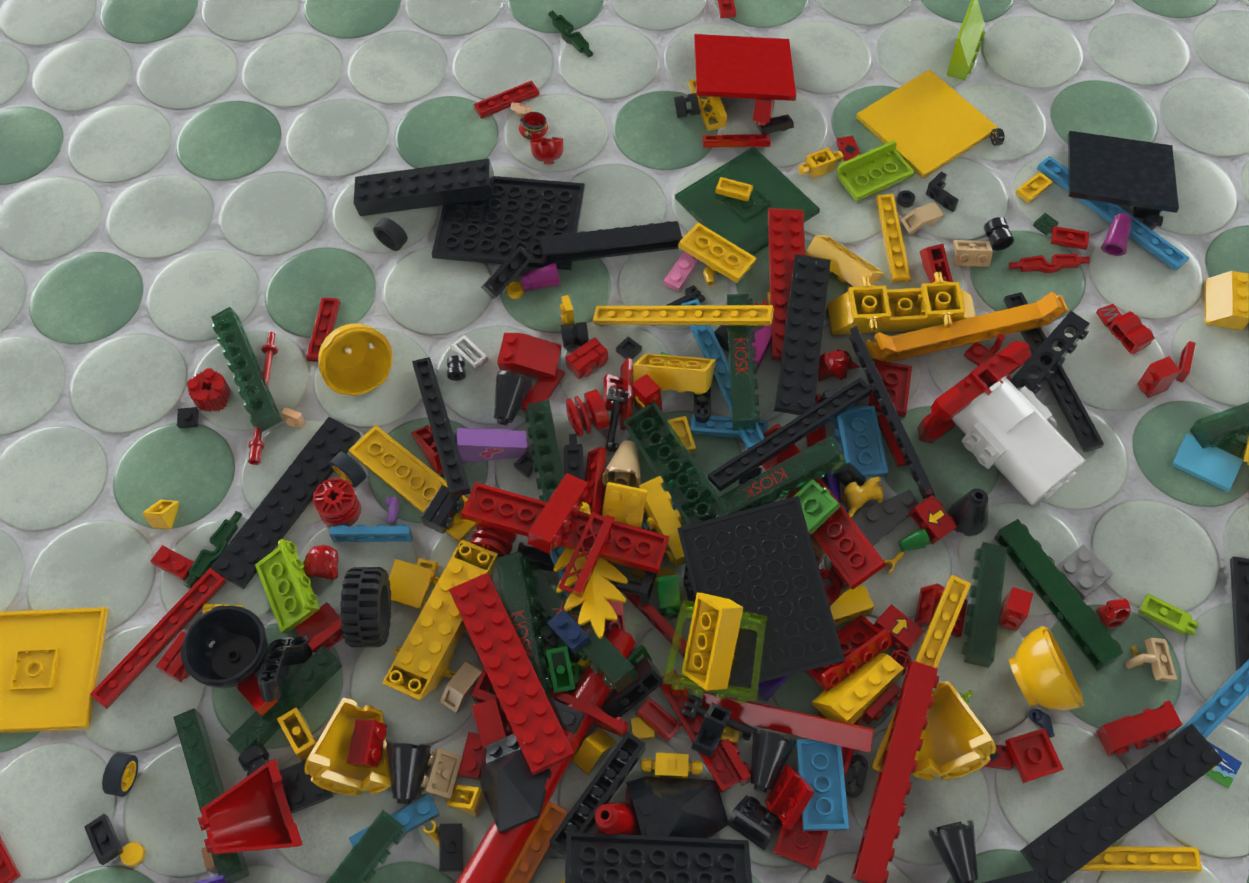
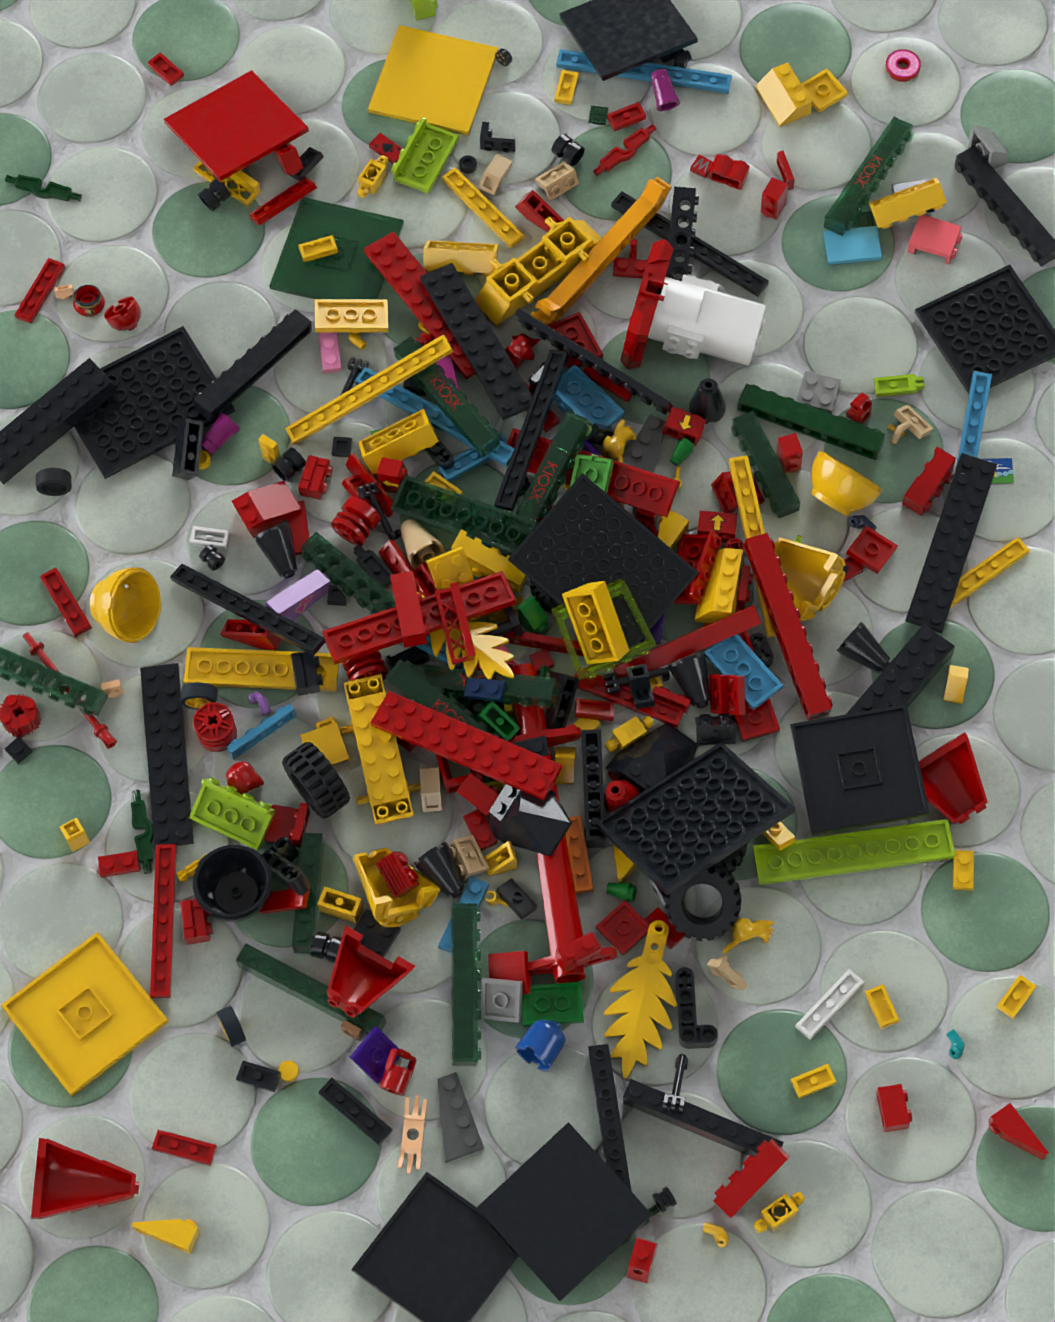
camera: 35 degrees left, 5 degrees up
none -> red tile [529,648,555,673]

